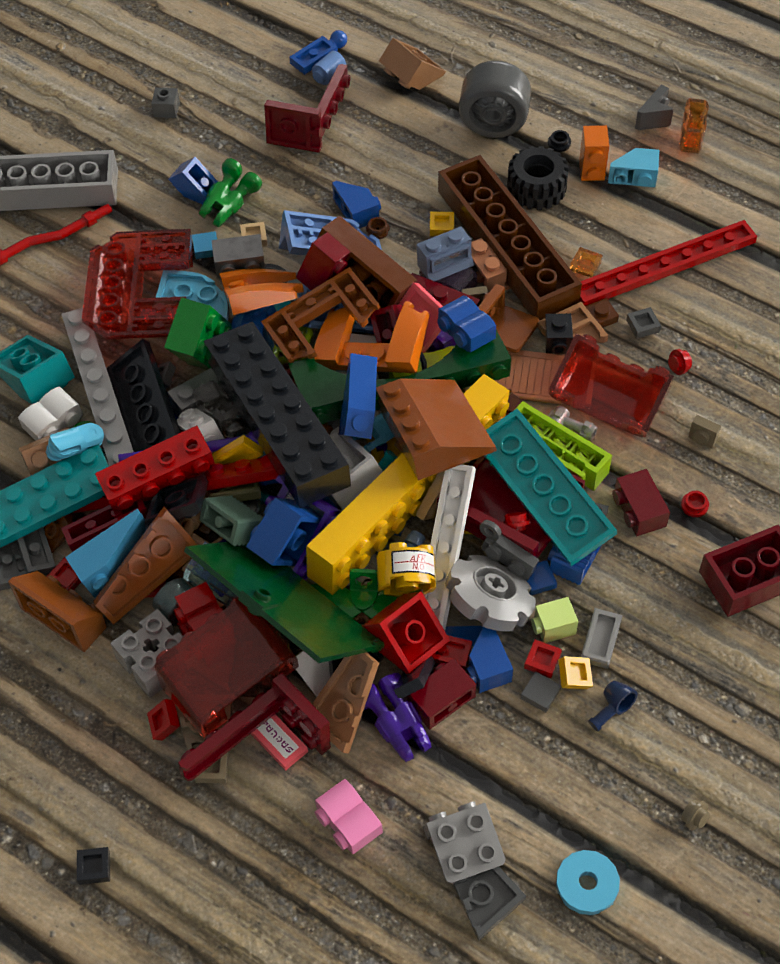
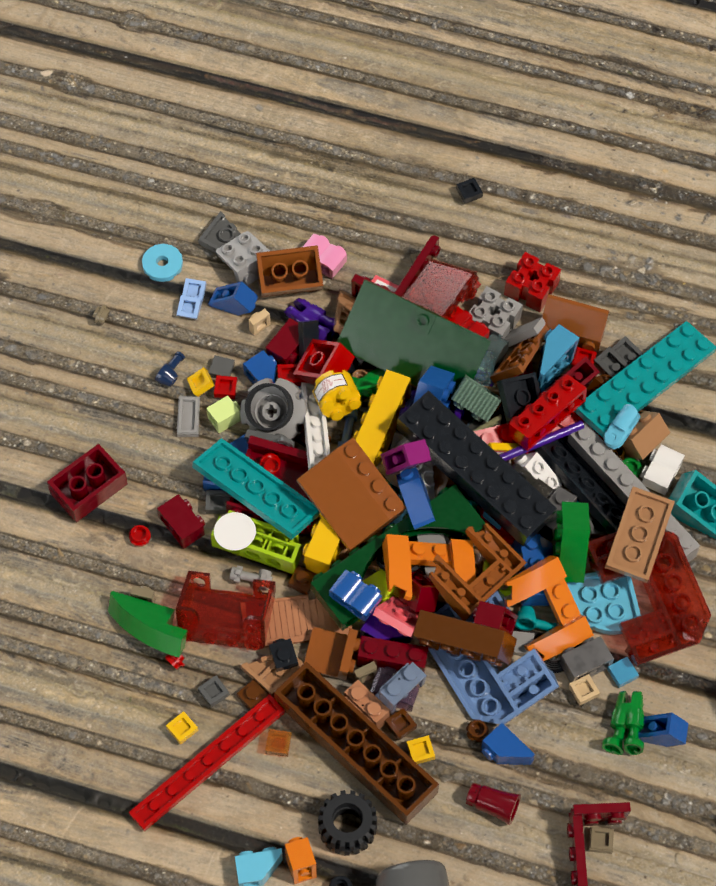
camera: 160 degrees right, 5 degrees up
none -> green slope [108,591,188,658]
none -> yellow plate [166,711,199,745]
none -> light blue slope [177,278,207,319]
none -> blue slope [208,281,258,315]
none -> white sticker [214,512,256,550]
none -> black tyre [245,383,294,431]
none -> tan plate [248,309,271,336]
none -> dark orange slope [256,245,324,298]
none -> magenta brick [380,439,431,475]
none -> dark red plant [466,783,521,825]
none -> light grey tile [503,317,546,347]
none -> red brick [504,252,561,312]
none -> medium nougat plate [605,486,675,583]

